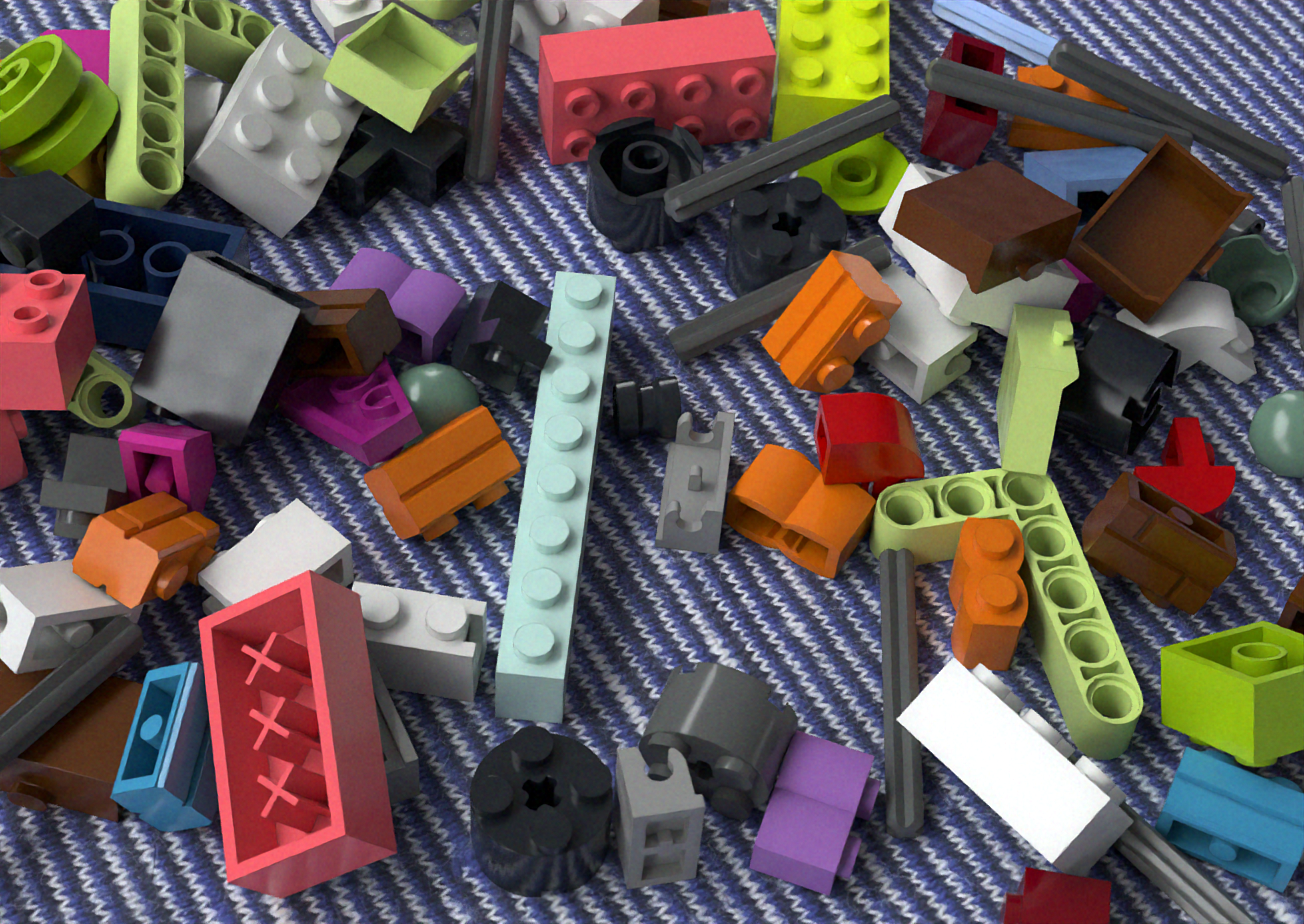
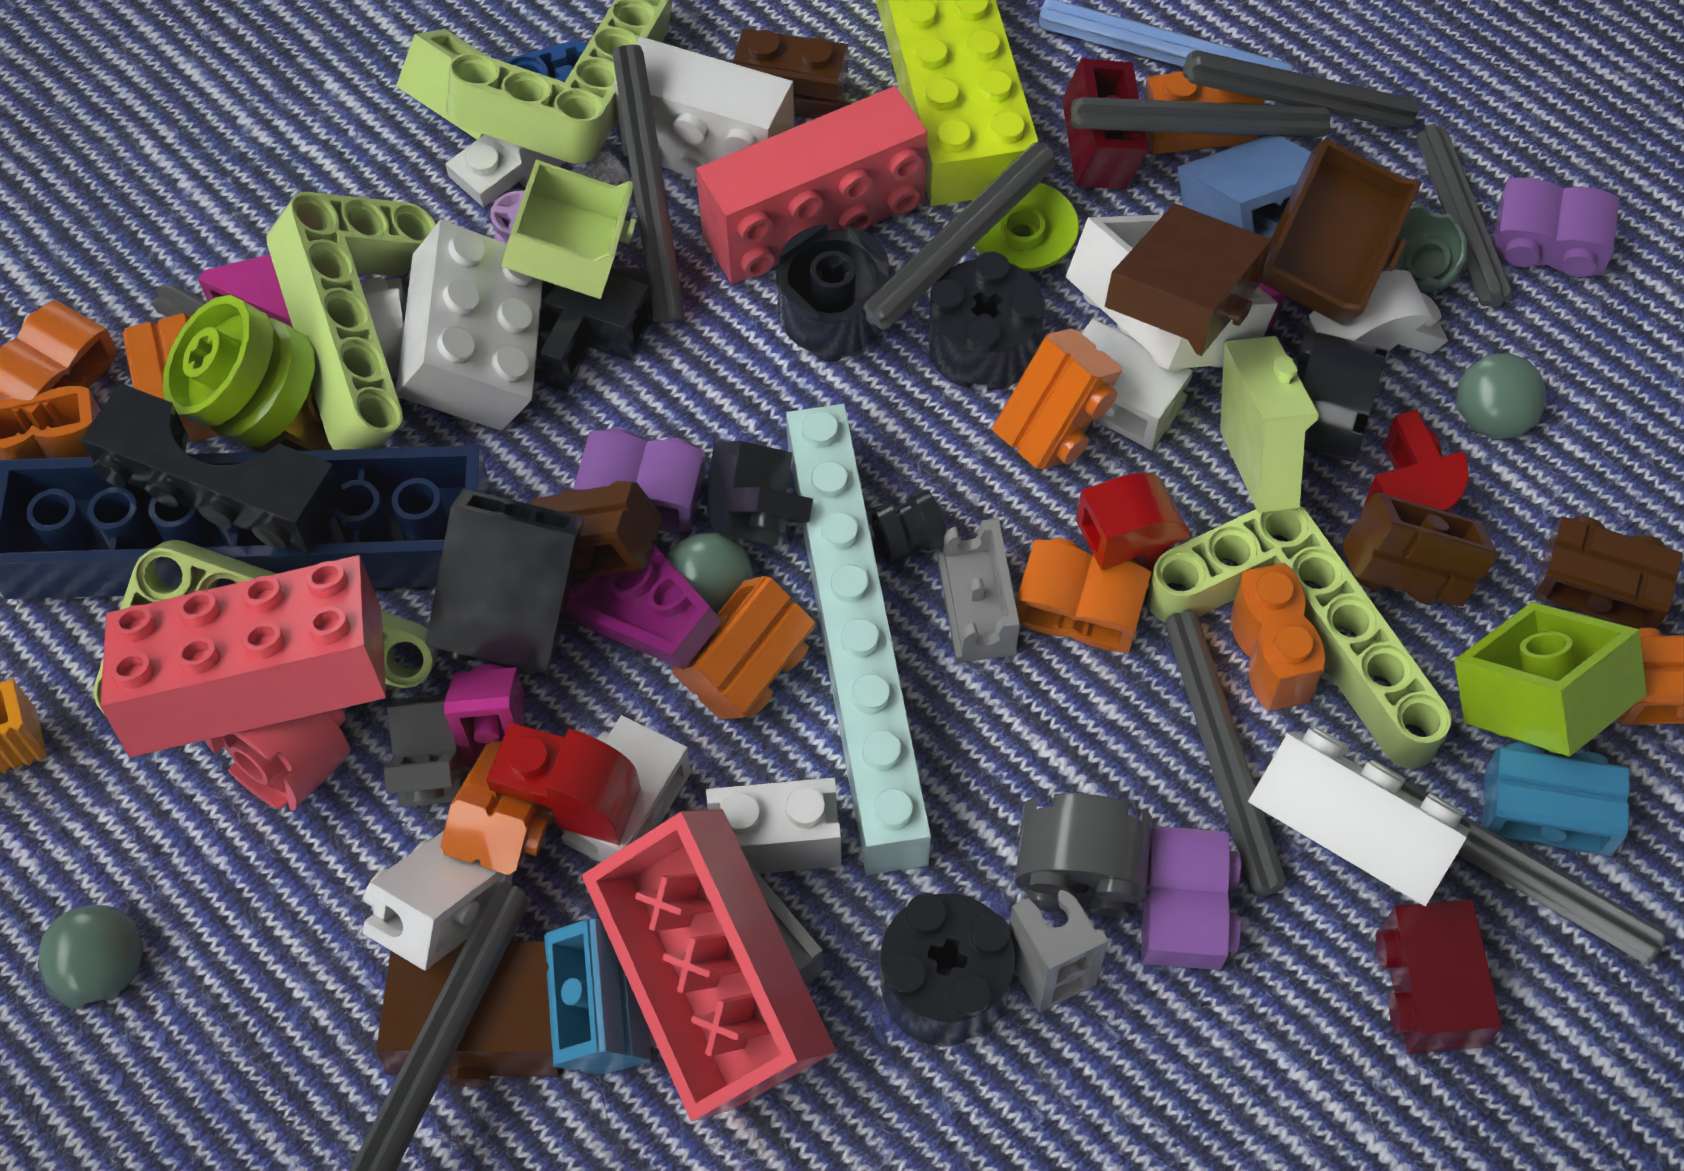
camera: 10 degrees left, 10 degrees up
dark grey axle [669,235,892,361] -> none
none -> red brick [486,722,641,845]

